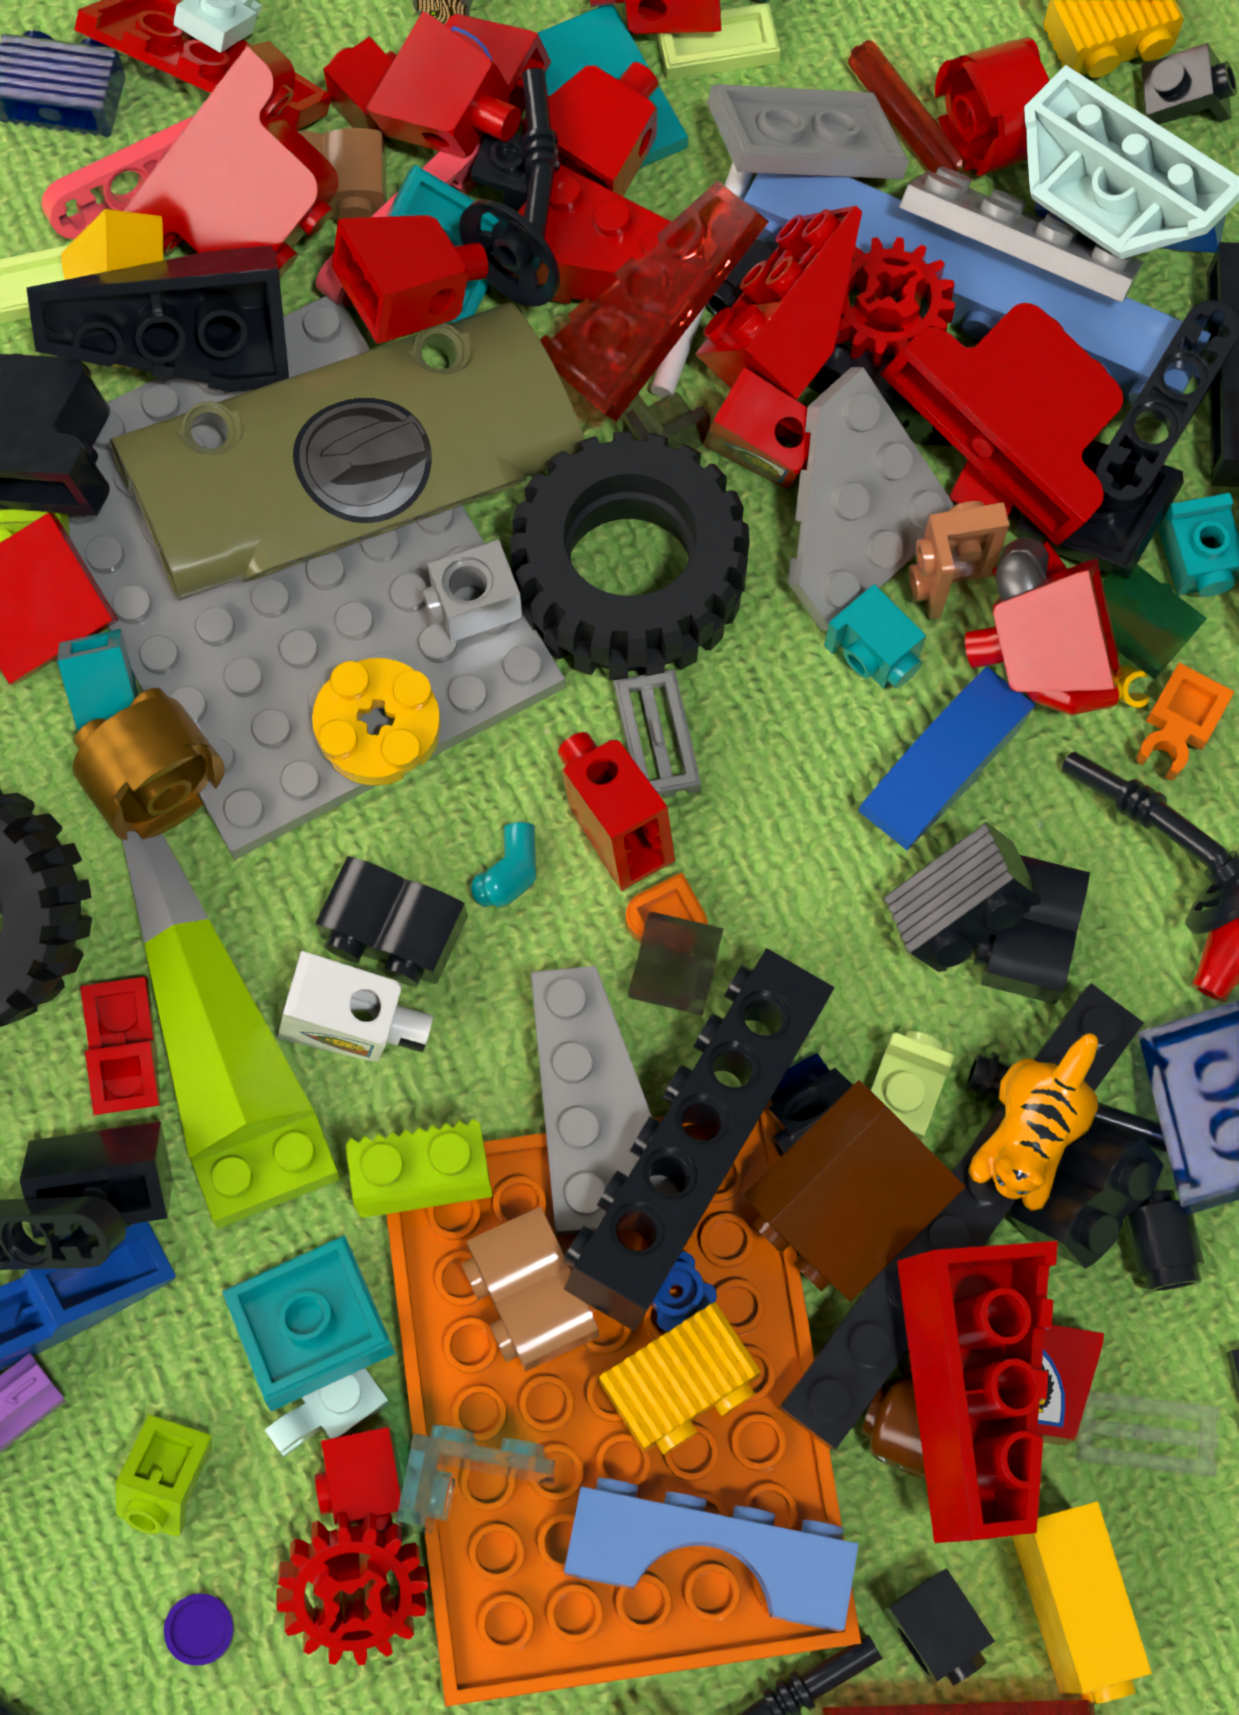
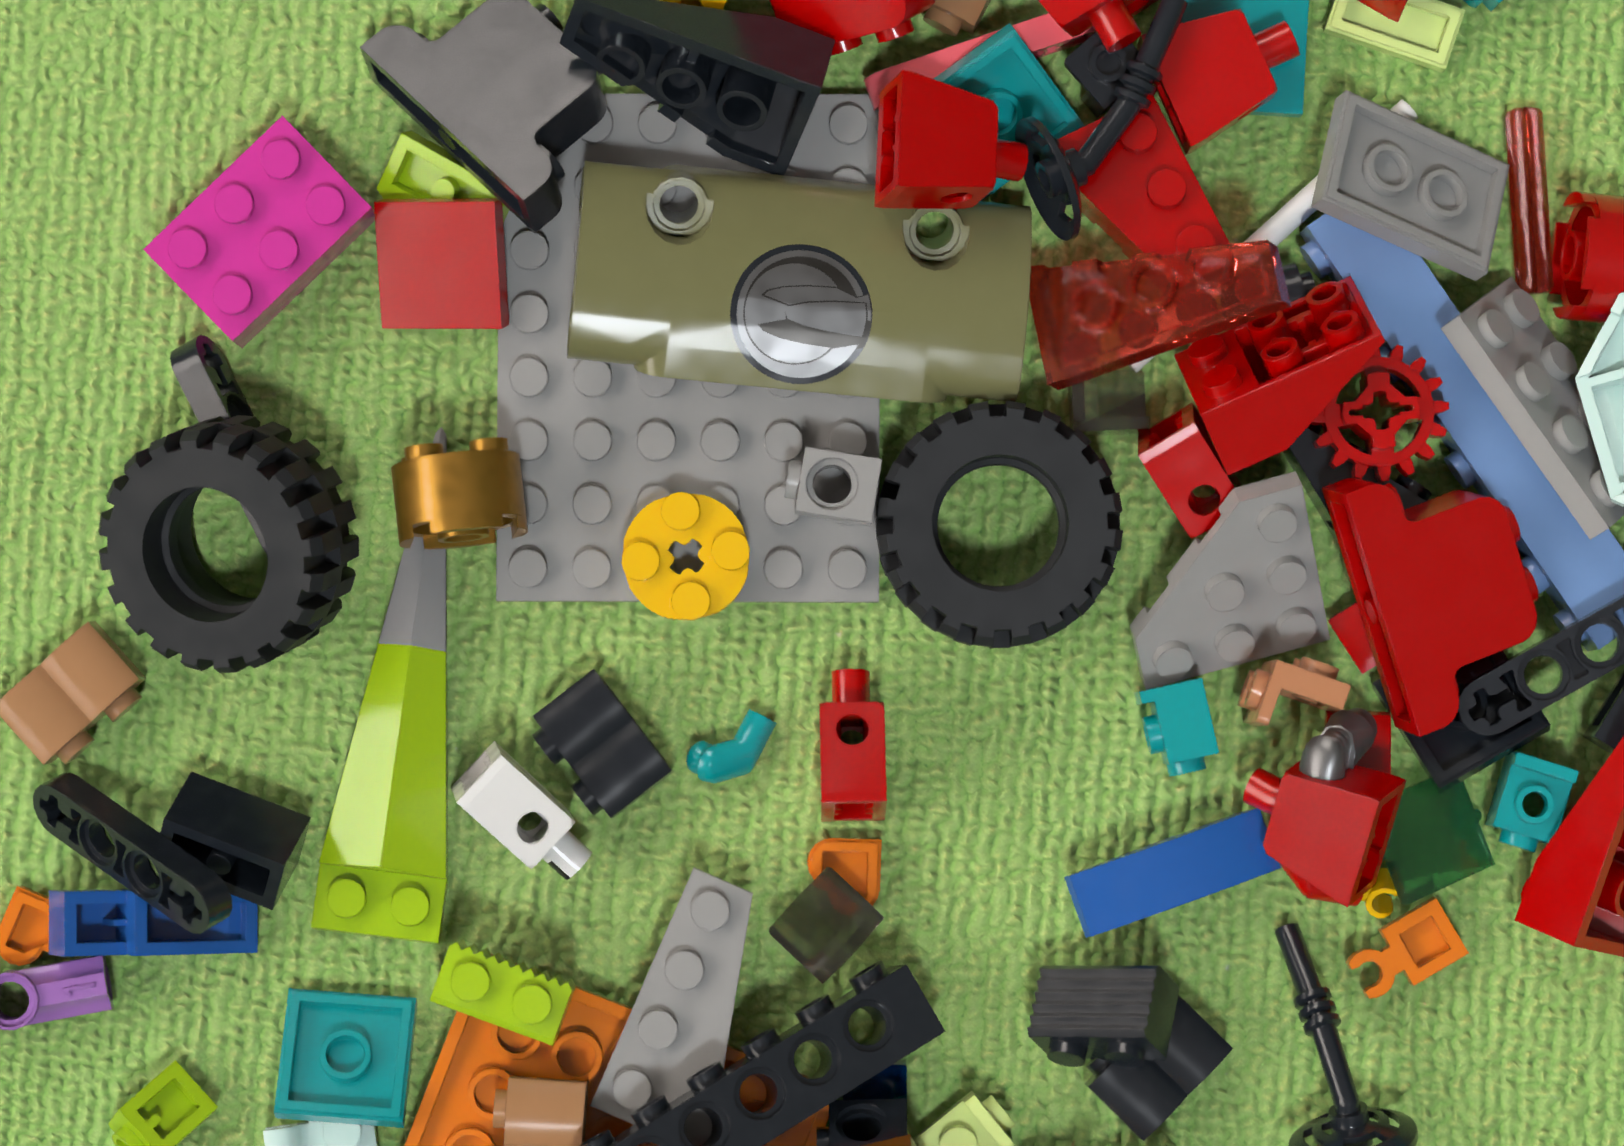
camera: 25 degrees right, 15 degrees up
teal brick [57,629,139,732] -> none
red slope [80,977,161,1115] -> none
light grey tile [614,669,701,798] -> none

